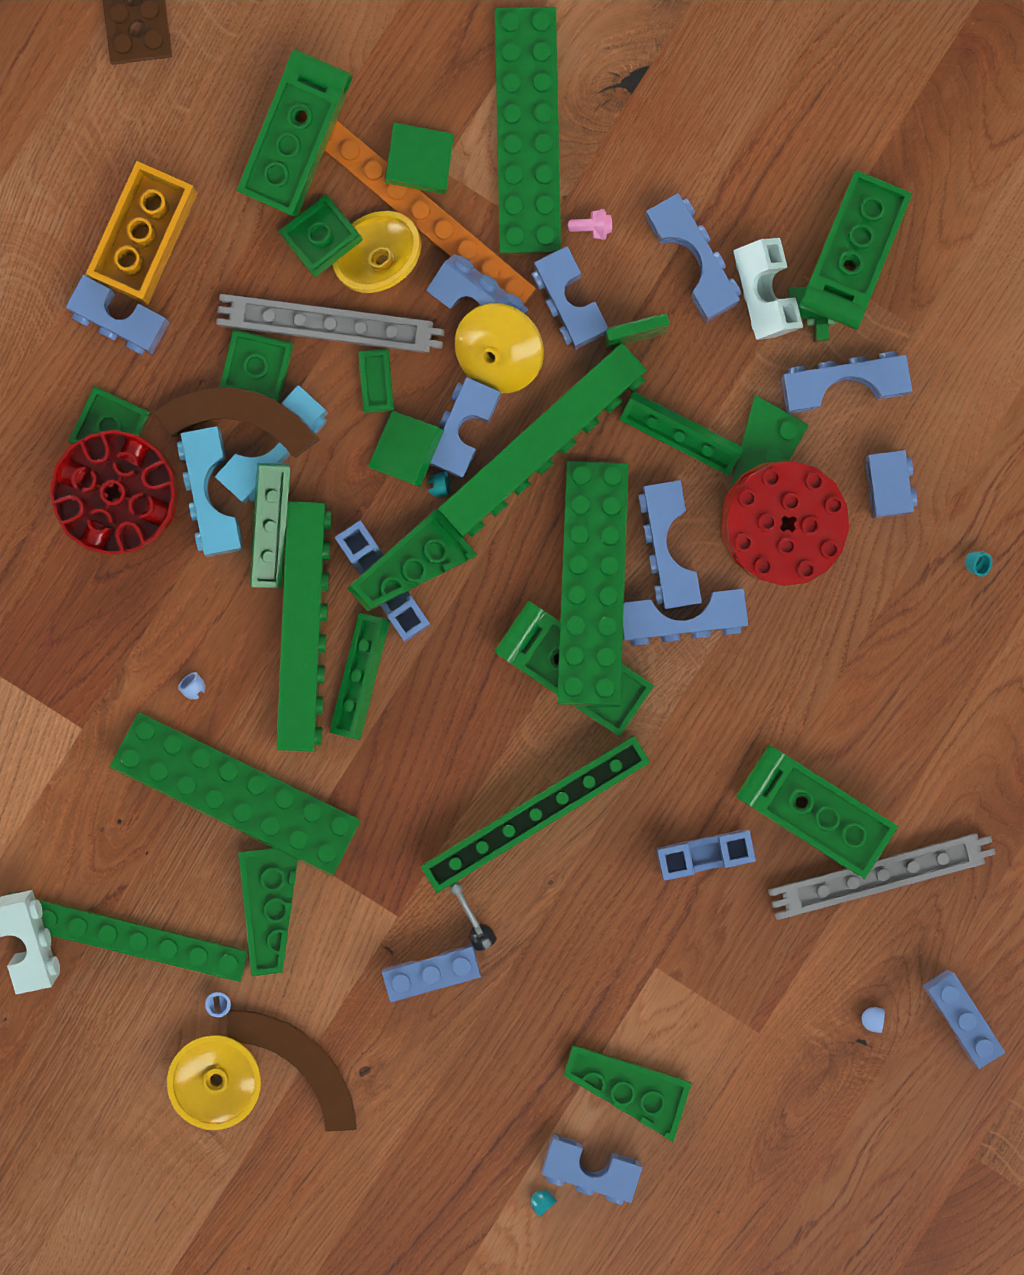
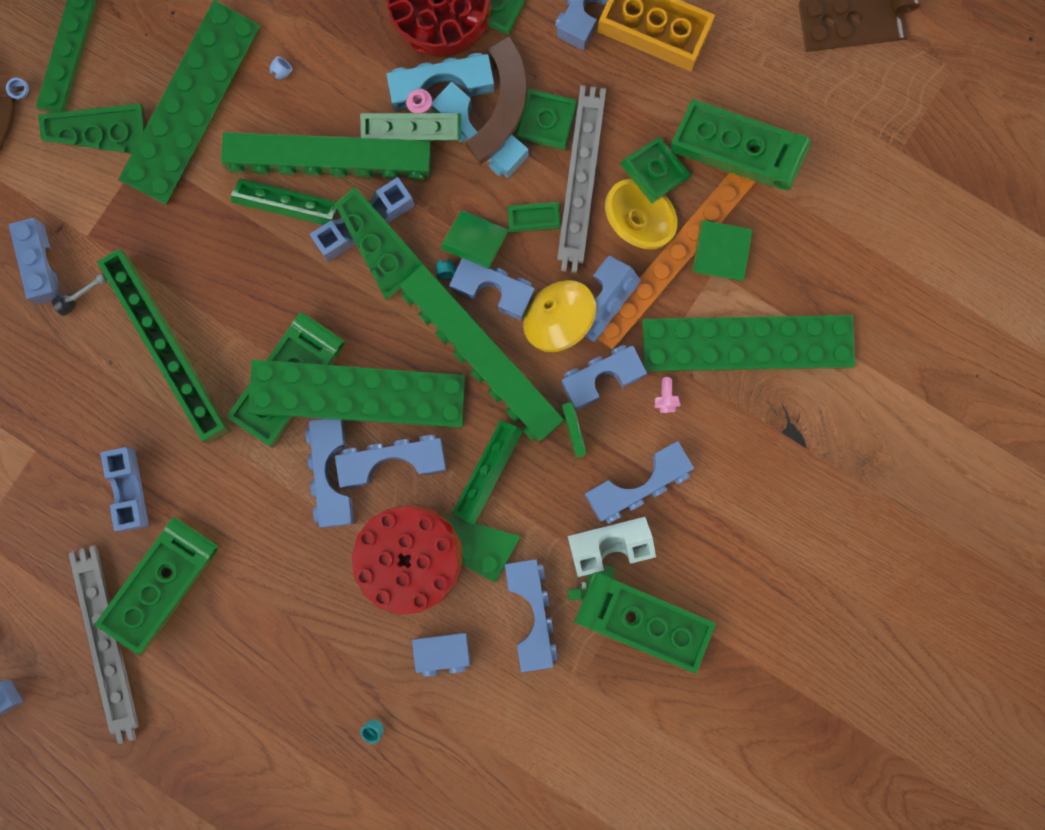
camera: 95 degrees right, 5 degrees down
none -> bright pink plate [406,89,432,114]

